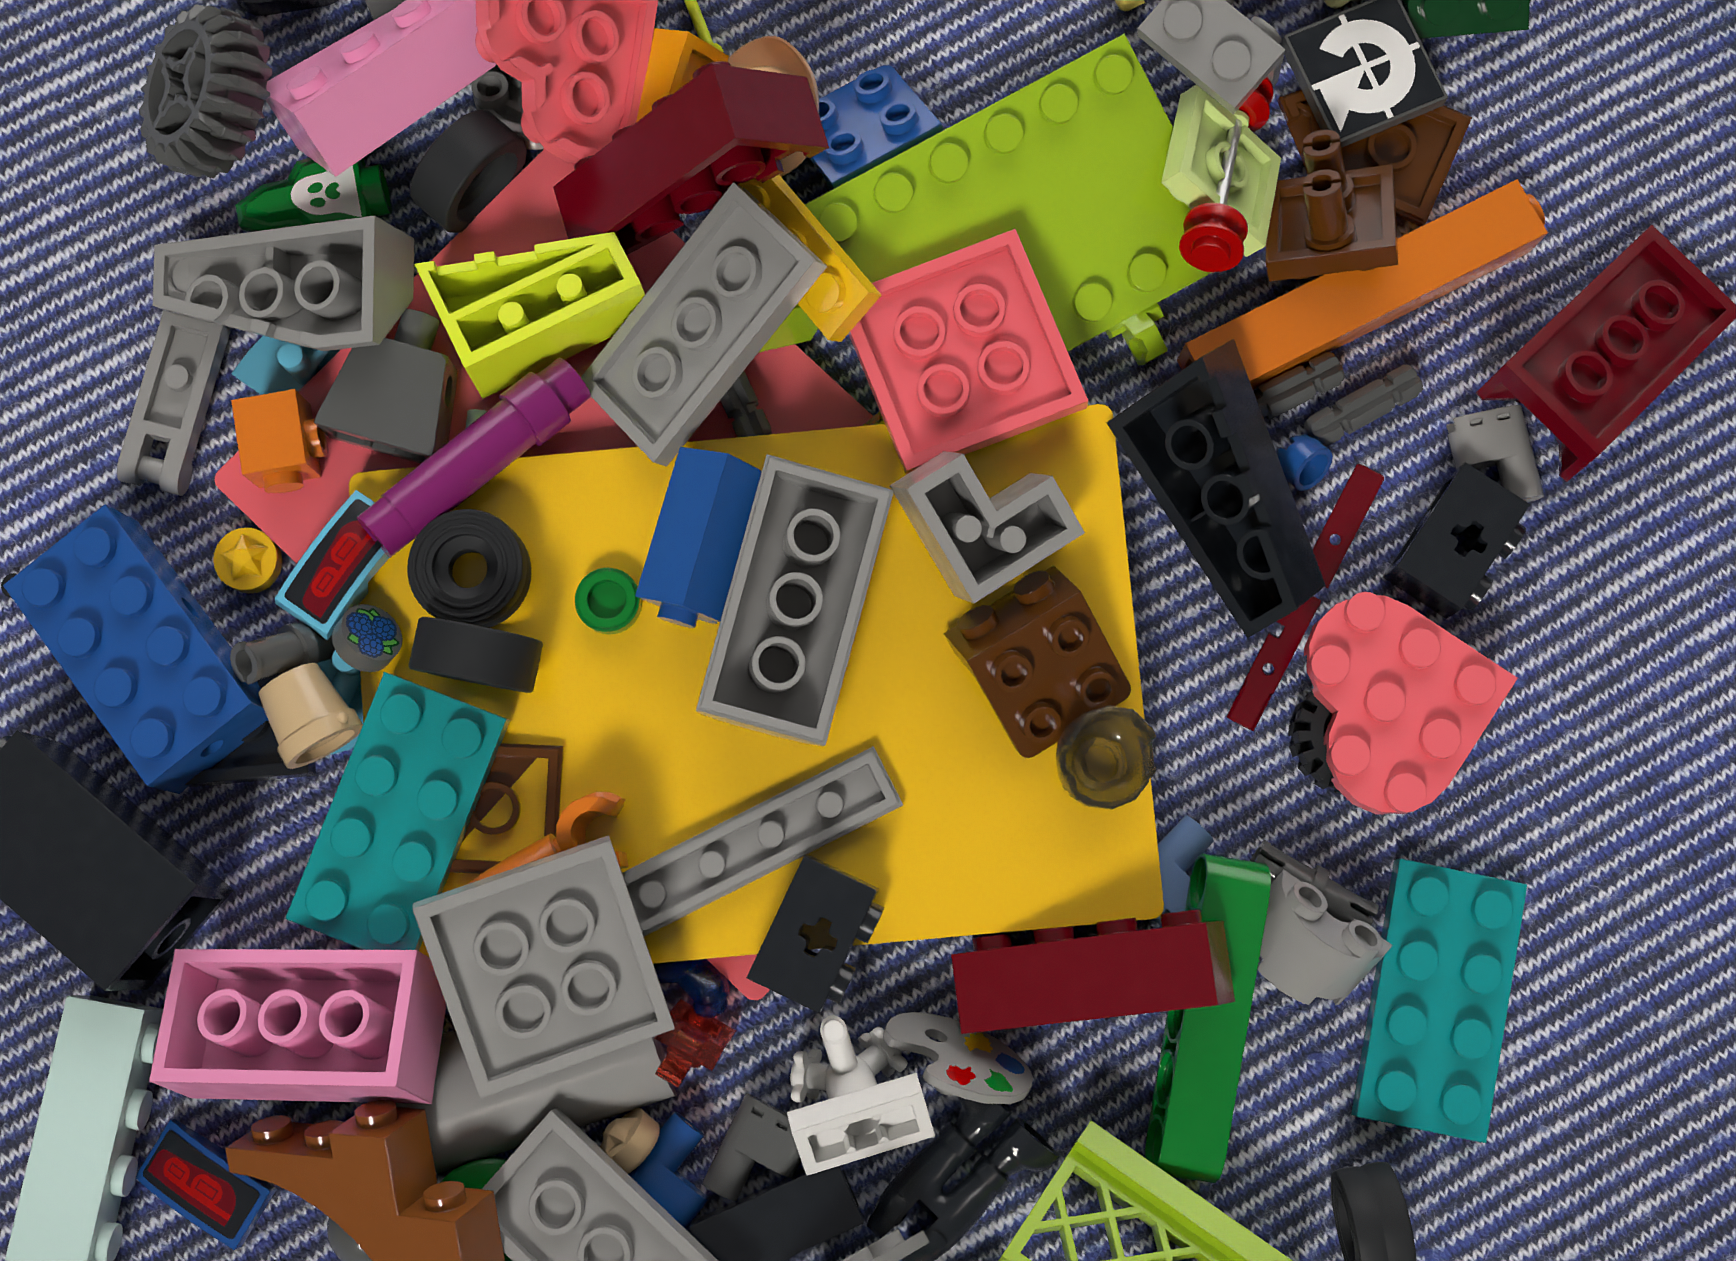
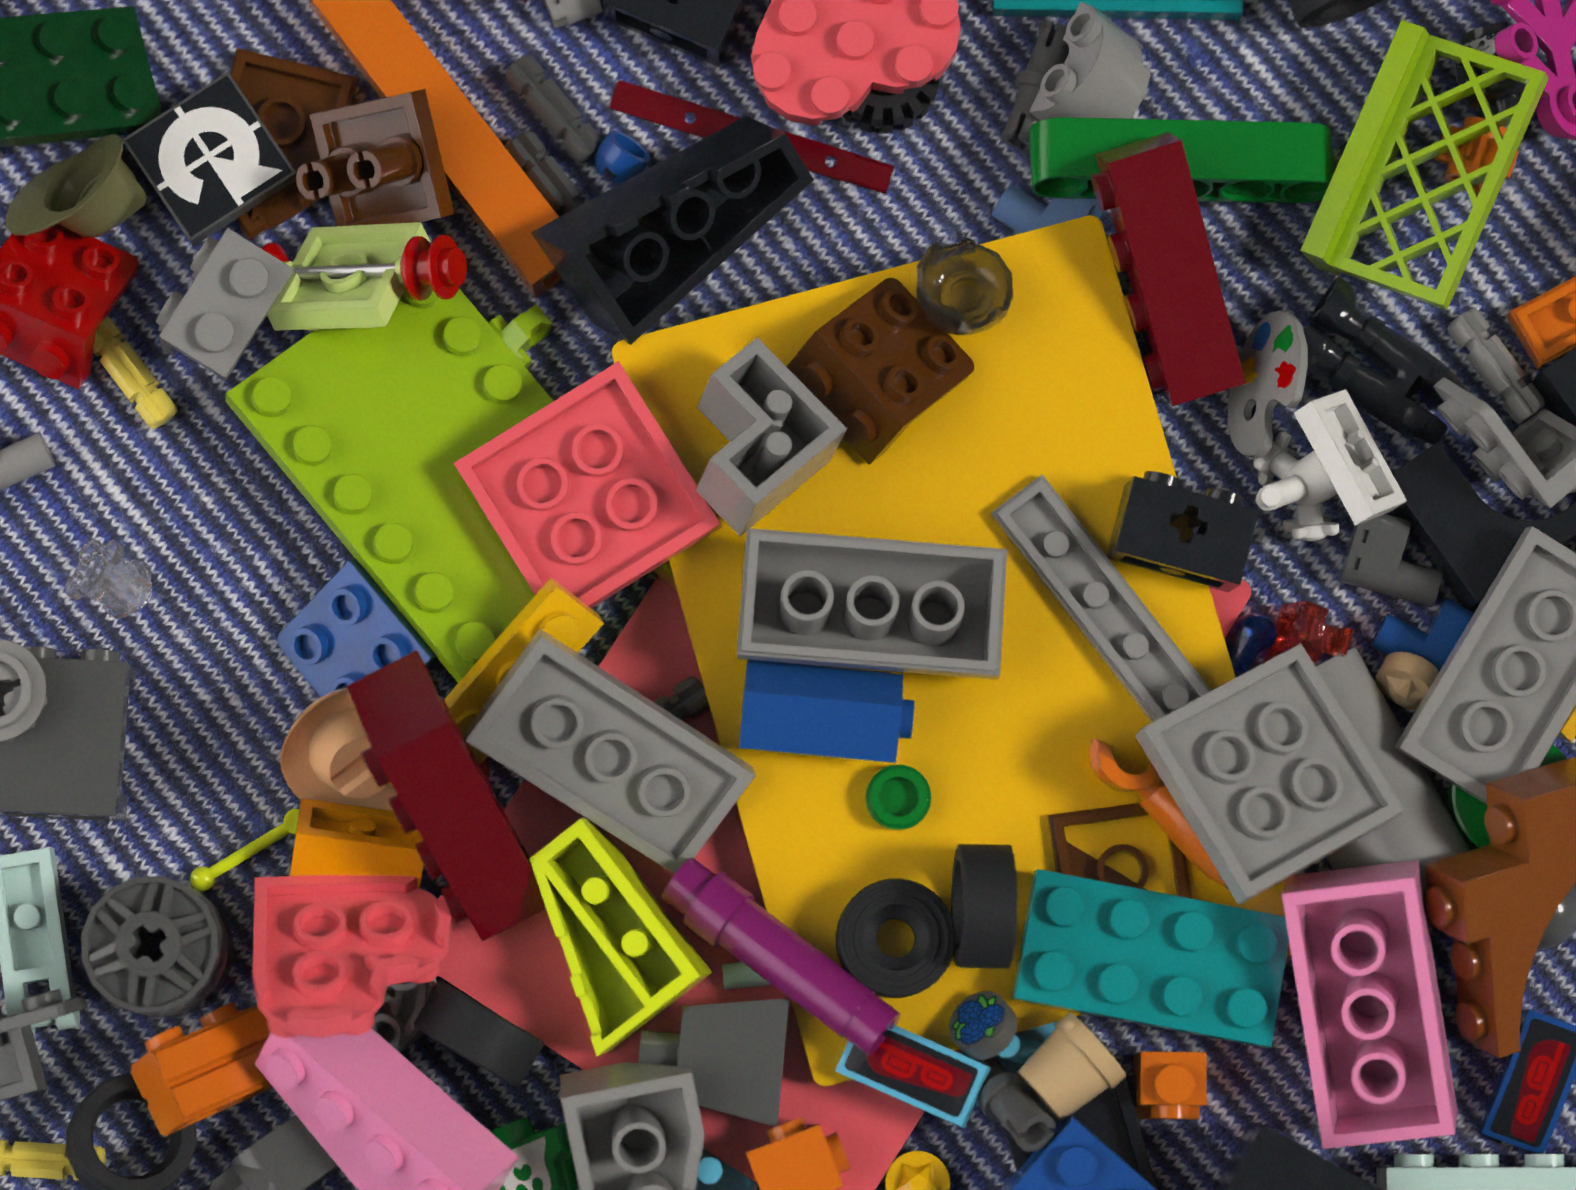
camera: 100 degrees left, 0 degrees up
none -> orange brick [1134,1052,1207,1120]

